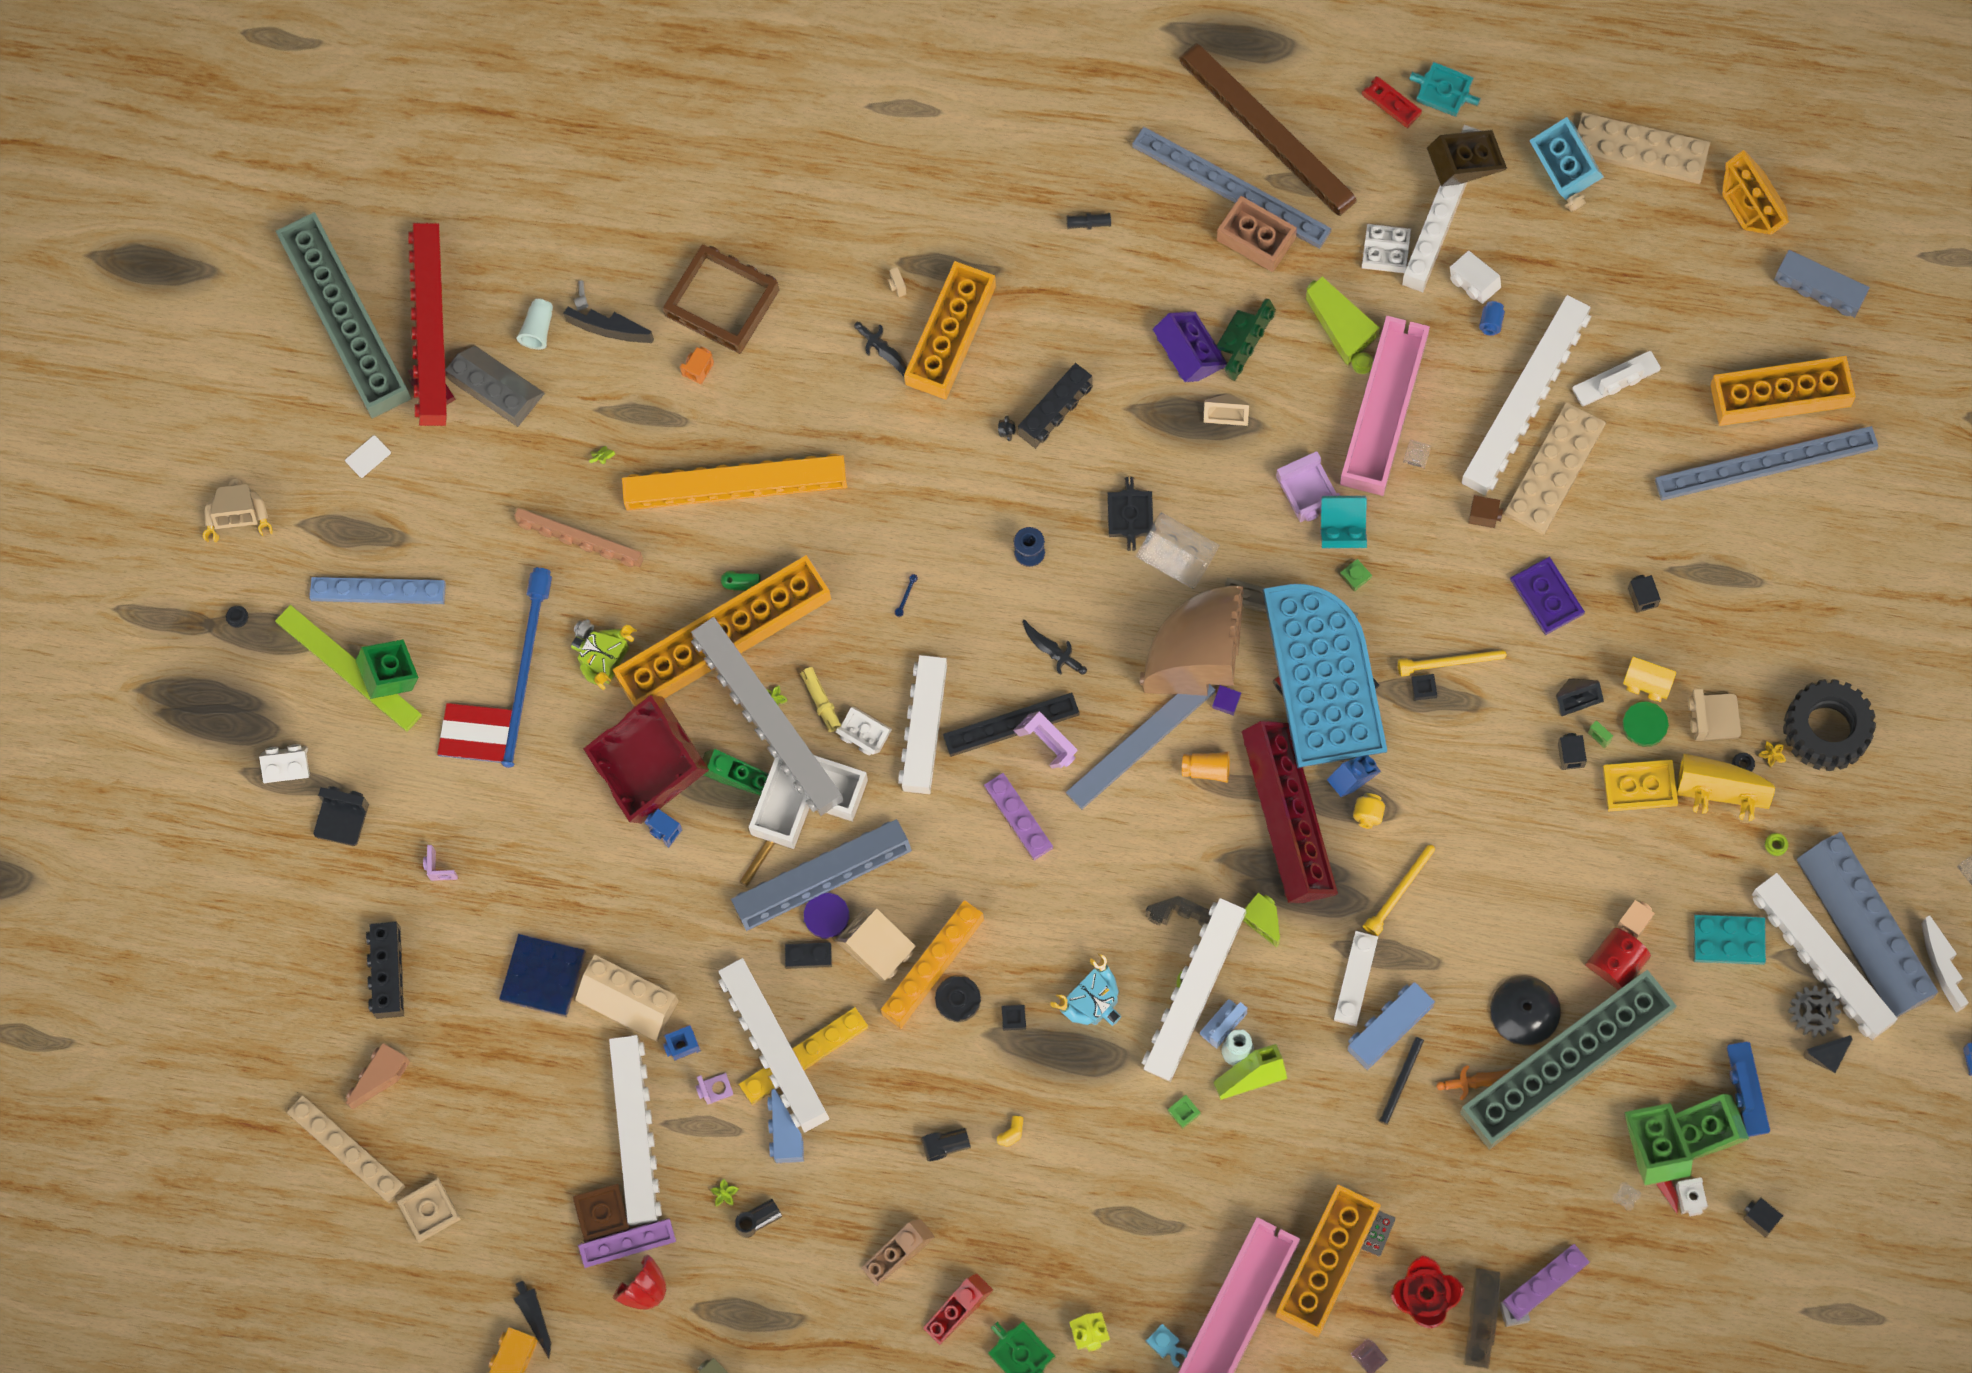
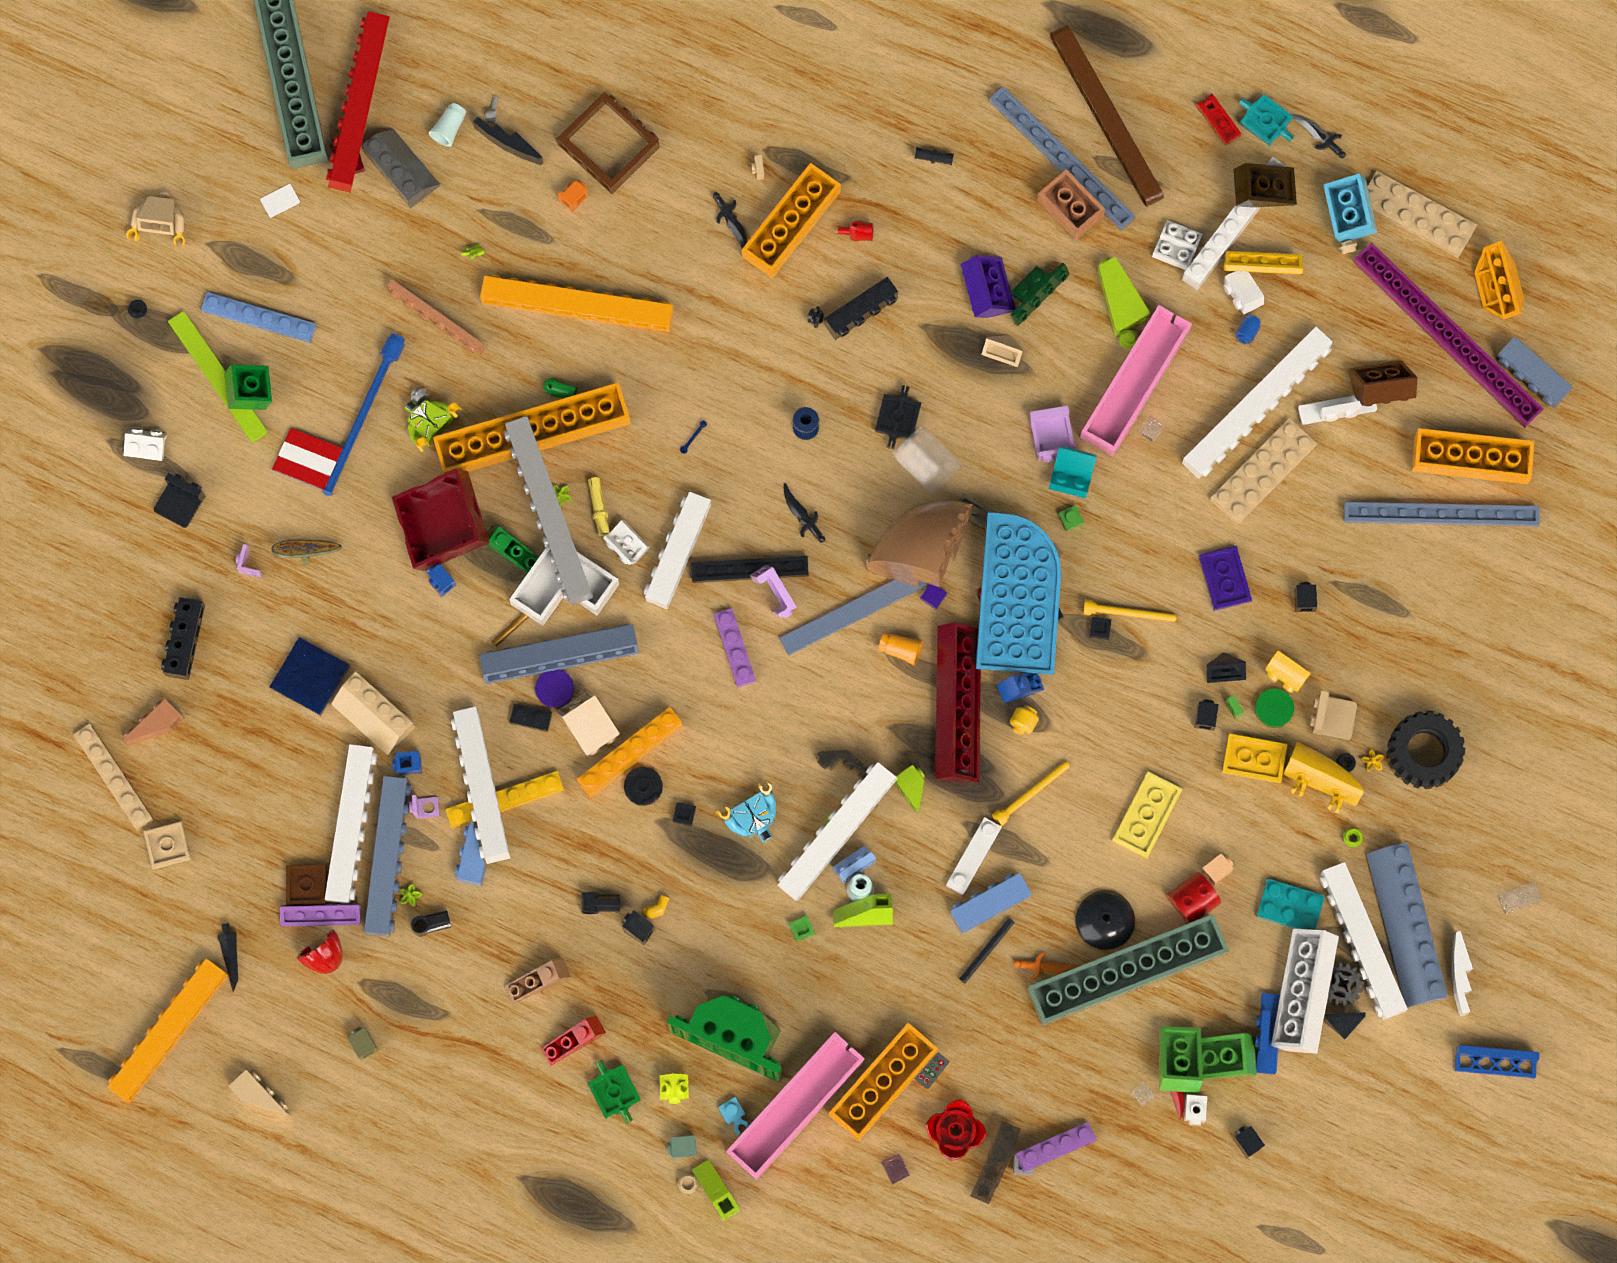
camera: 10 degrees right, 5 degrees up
reddish brown brick [1468,495,1503,528] -> none
none -> shield [271,540,342,564]
none -> sand blue brick [364,776,412,937]
none -> black slope [622,910,655,945]
none -> green wedge [667,995,782,1082]
none -> red piece [838,220,874,242]
none -> light yellow tile [1112,771,1183,859]
none -> yellow fence [1224,251,1303,274]
none -> white brick [1271,929,1339,1054]
none -> piece [1291,114,1346,159]
none -> reddish brown slope [1348,361,1418,407]
none -> magenta piece [1354,243,1543,428]

